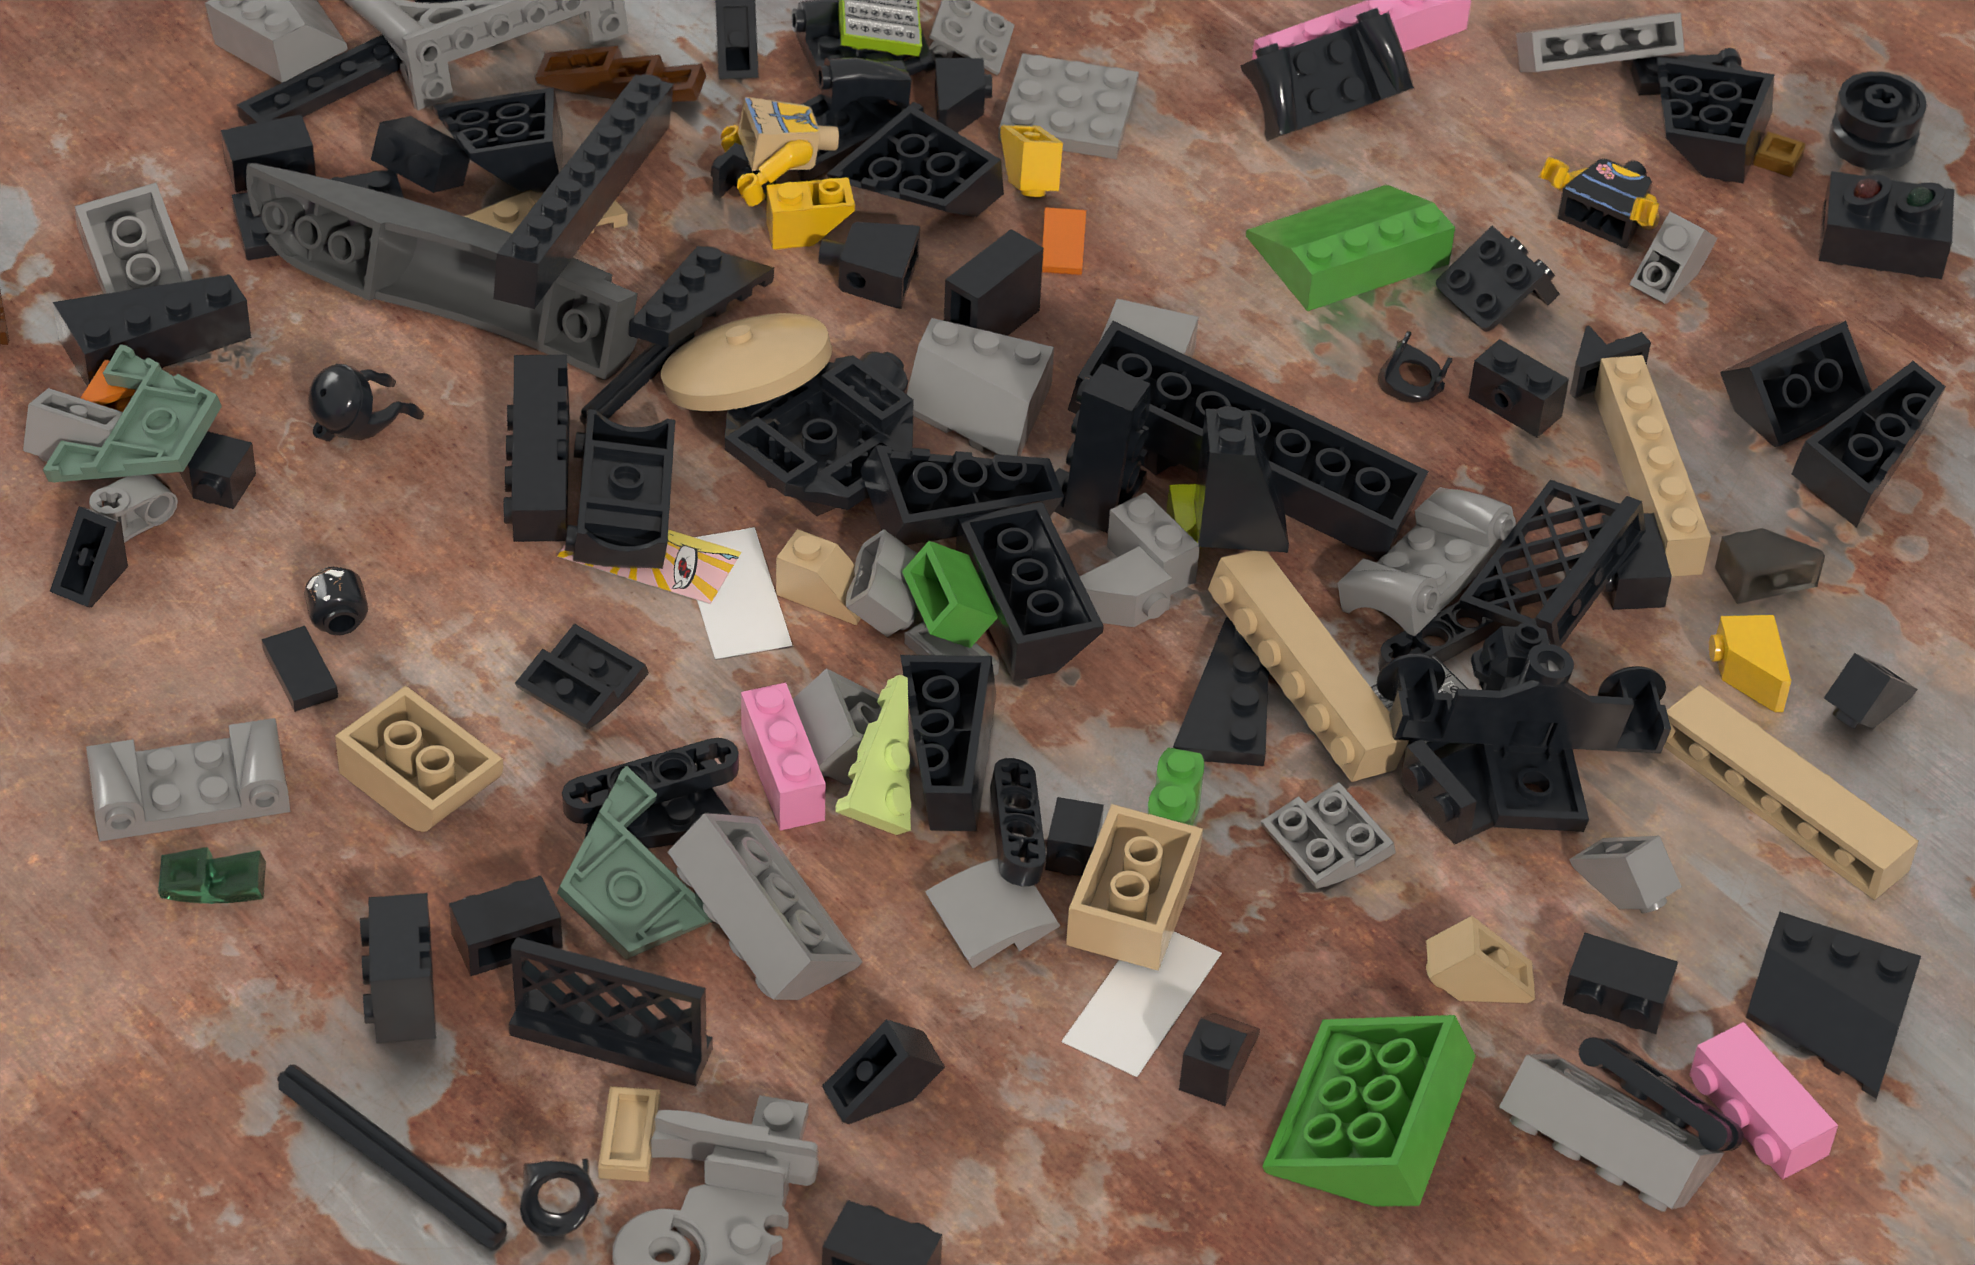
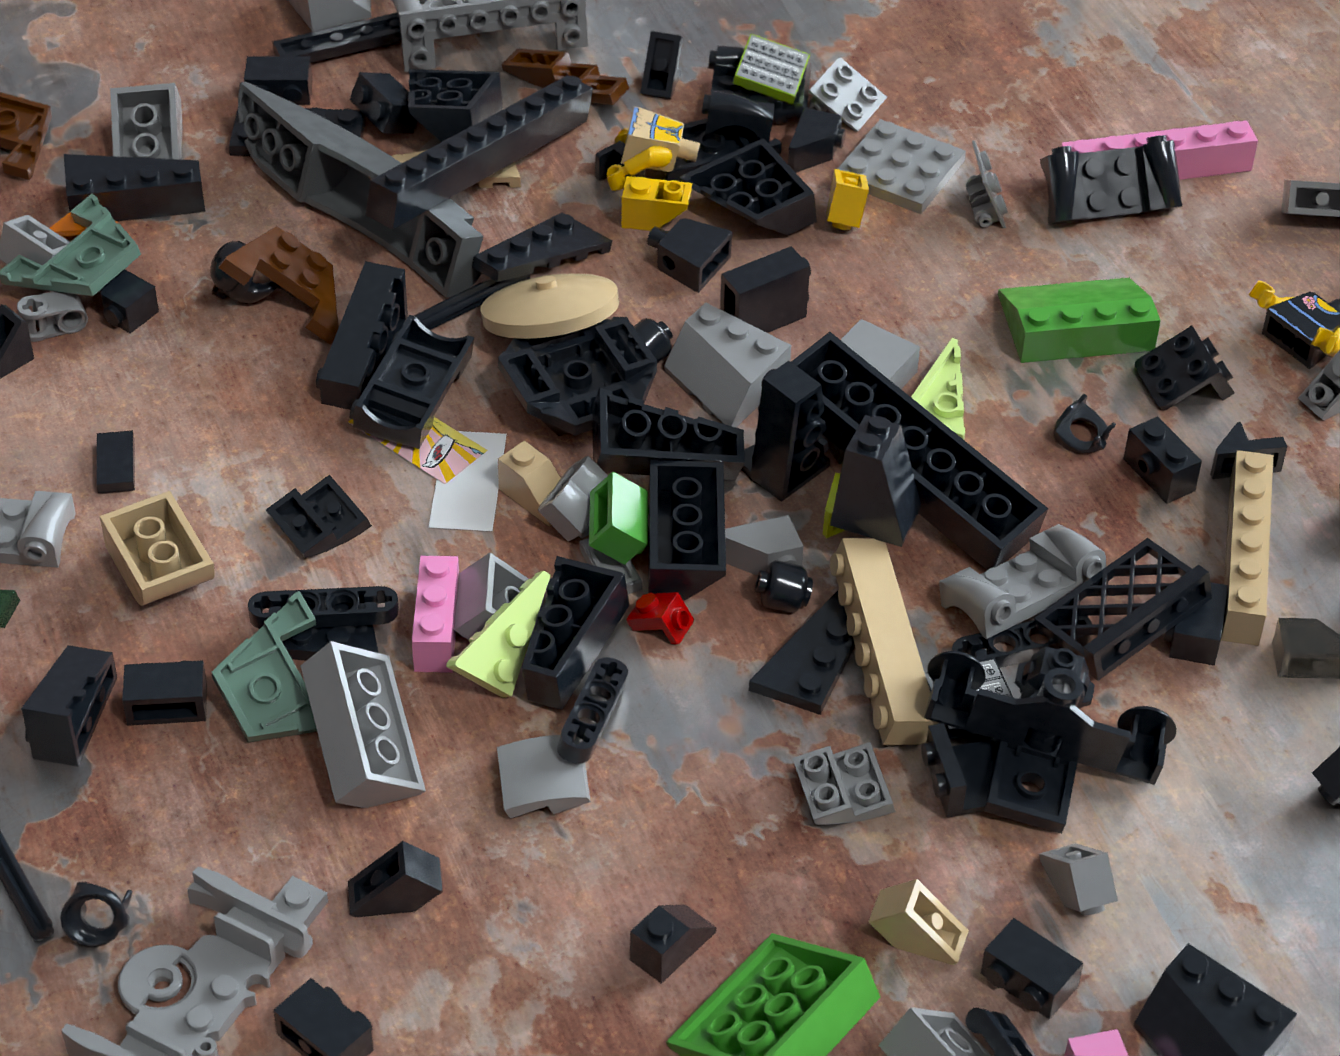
camera: 20 degrees right, 0 degrees up
black head [304,567,368,635] -> none
black fence [509,937,713,1086] -> none
tan tile [598,1086,660,1182] -> none
orange slope [1042,207,1086,275] -> none
black brick [1045,797,1104,876] -> none
white sticker [1061,932,1222,1077] -> none
tan brick [1066,804,1203,971] -> none
light grey brick [1107,492,1200,595] -> none
bright green brick [1147,748,1204,826] -> none
tan brick [1664,685,1919,900] -> none
yellow slope [1709,615,1791,712] -> none
none -> reddish brown wing [218,226,339,345]
none -> red bracket [626,592,694,645]
none -> black head [755,560,813,613]
none -> yellowish green wing [911,338,965,440]
none -> light grey hinge [966,140,1008,229]

